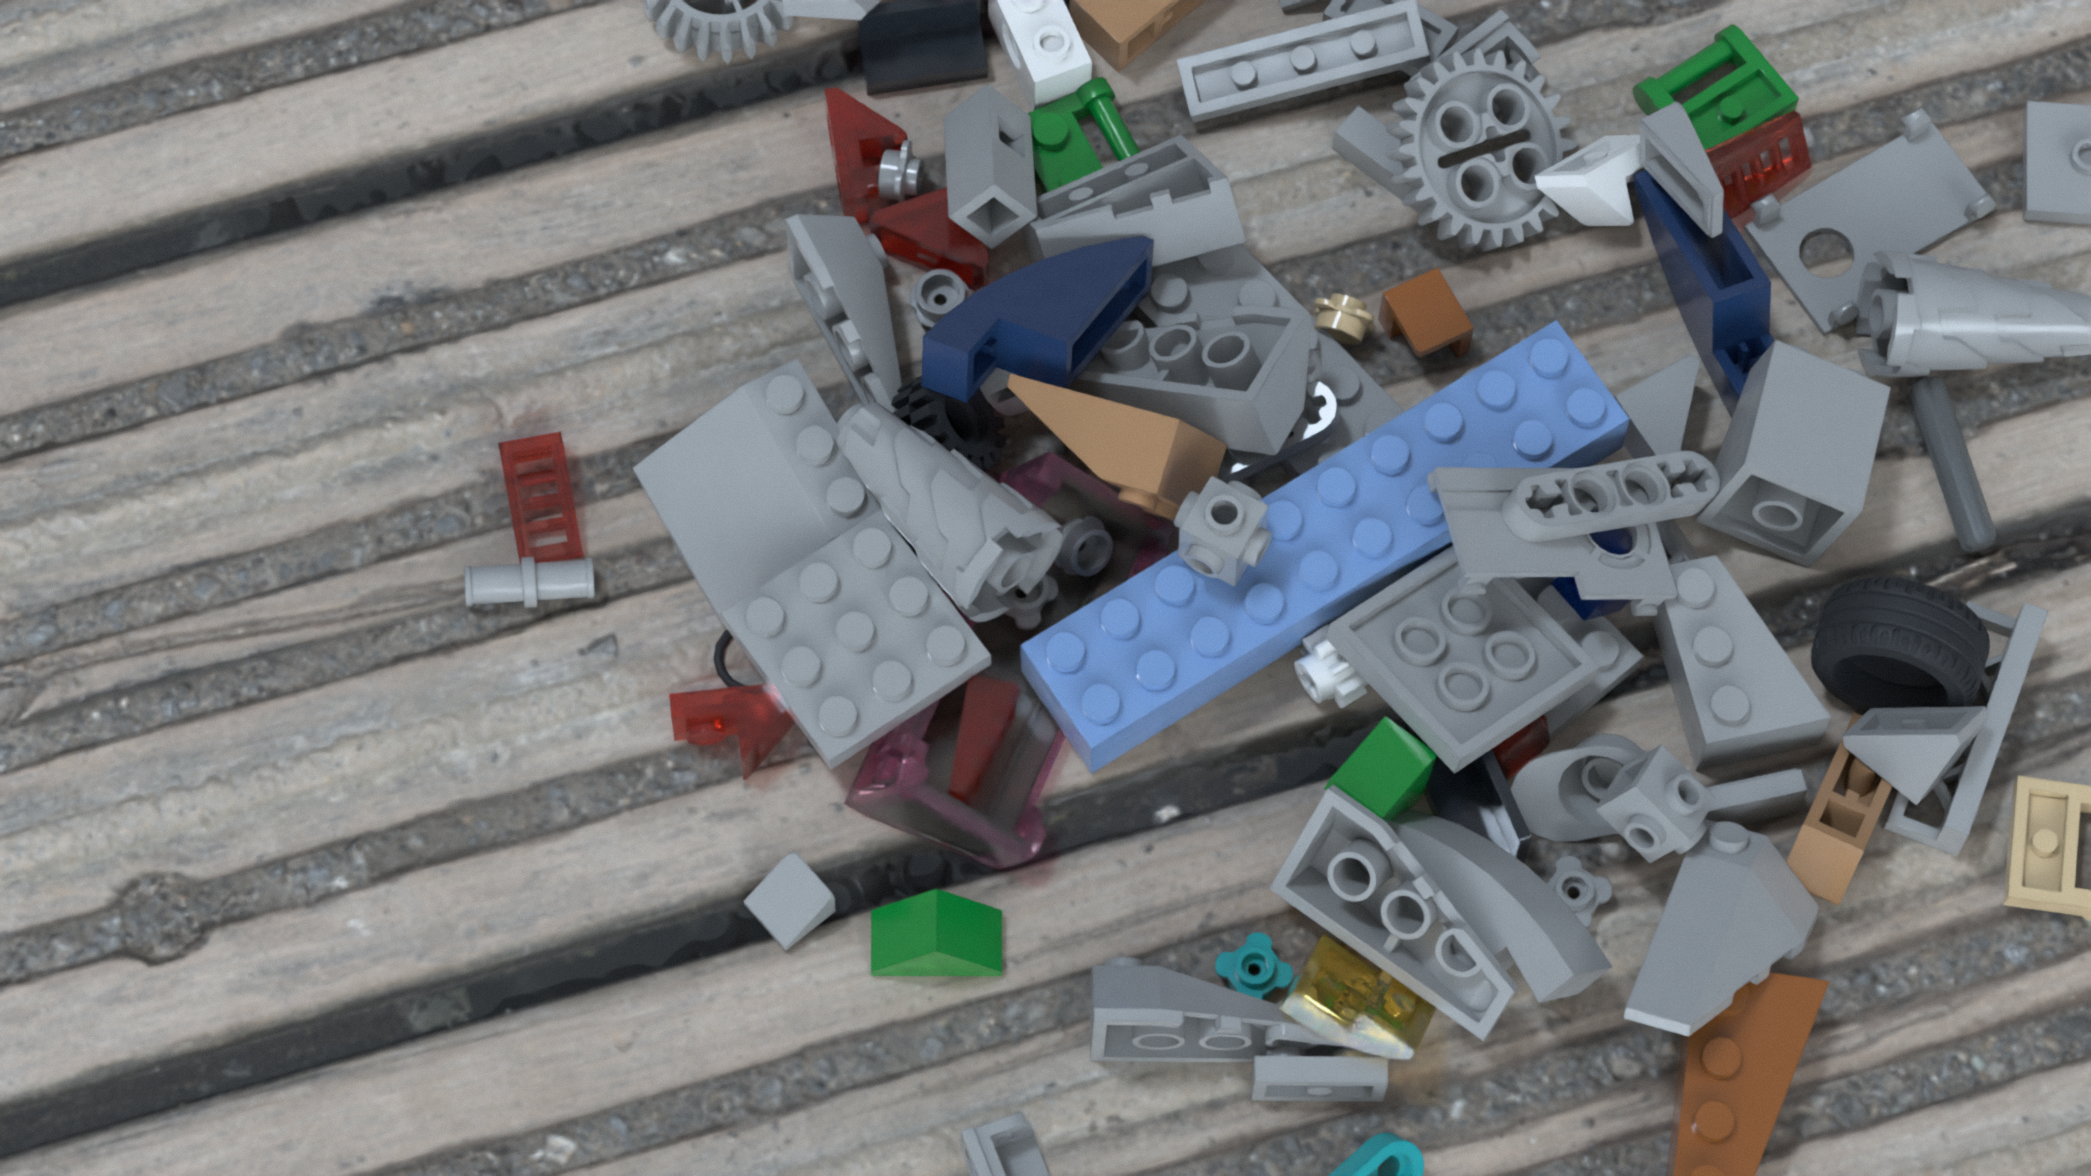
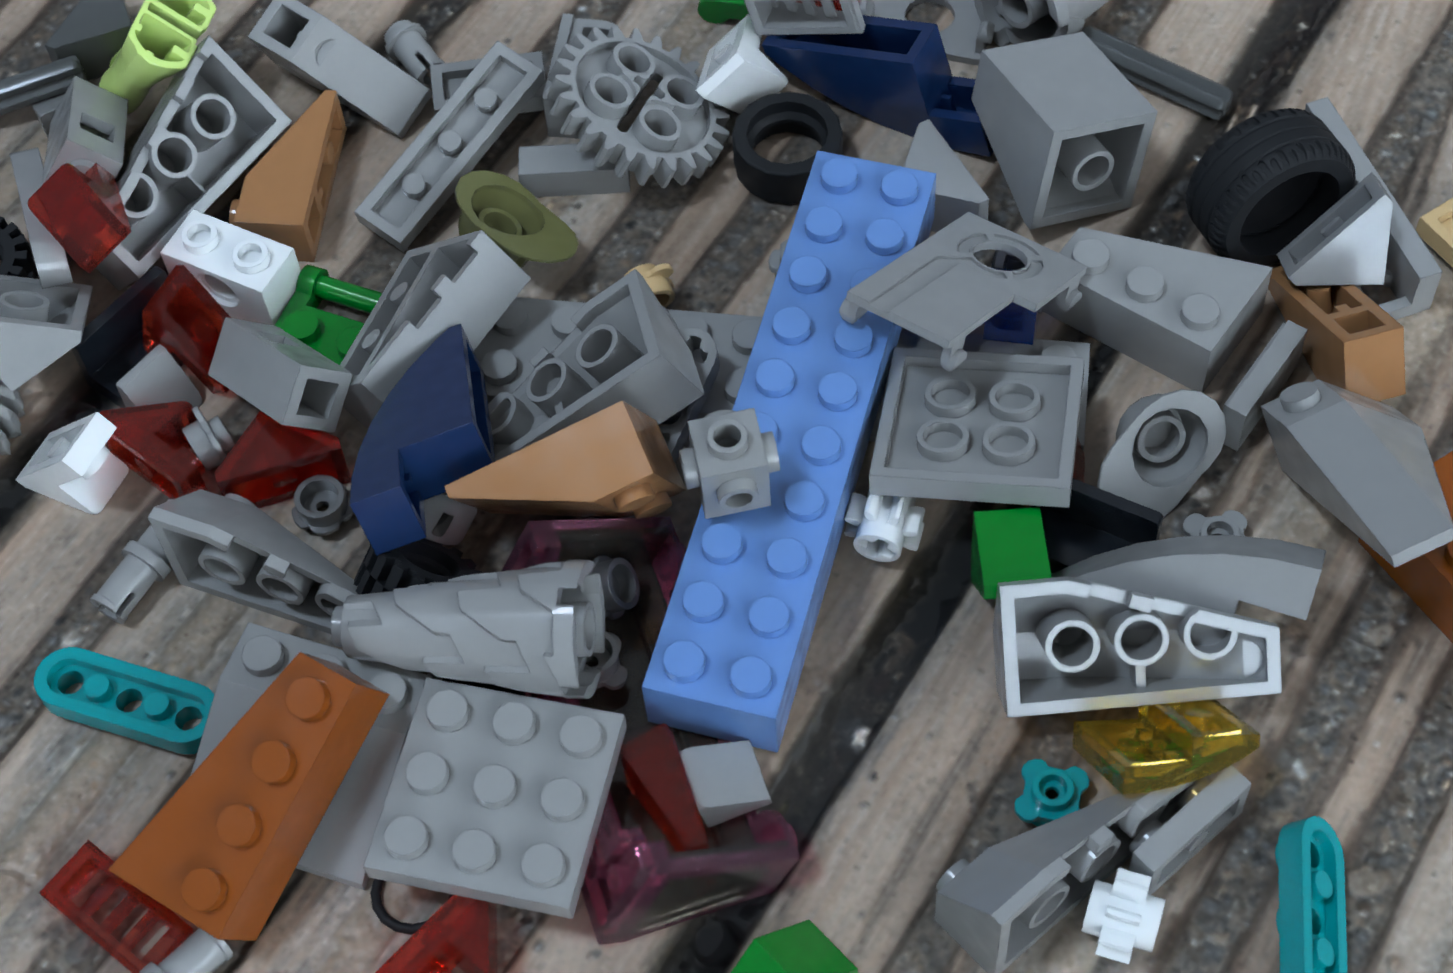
camera: 35 degrees left, 10 degrees down
dark orange panel [1378,267,1474,358] -> none
light grey beam [1501,451,1720,543] -> none
light grey brick [1595,744,1716,863] -> none
none -> white slope [15,412,129,515]
none -> teal plate [34,647,215,755]
none -> light grey pin [90,499,173,624]
none -> dark orange wedge [108,652,389,941]
none -> light grey slope [115,344,203,439]
none -> clear red slope [142,265,231,393]
none -> olive piece [455,170,579,268]
none -> light grey slope [678,740,772,828]
none -> black tyre [732,92,843,204]
none -> white gear [1081,867,1166,964]

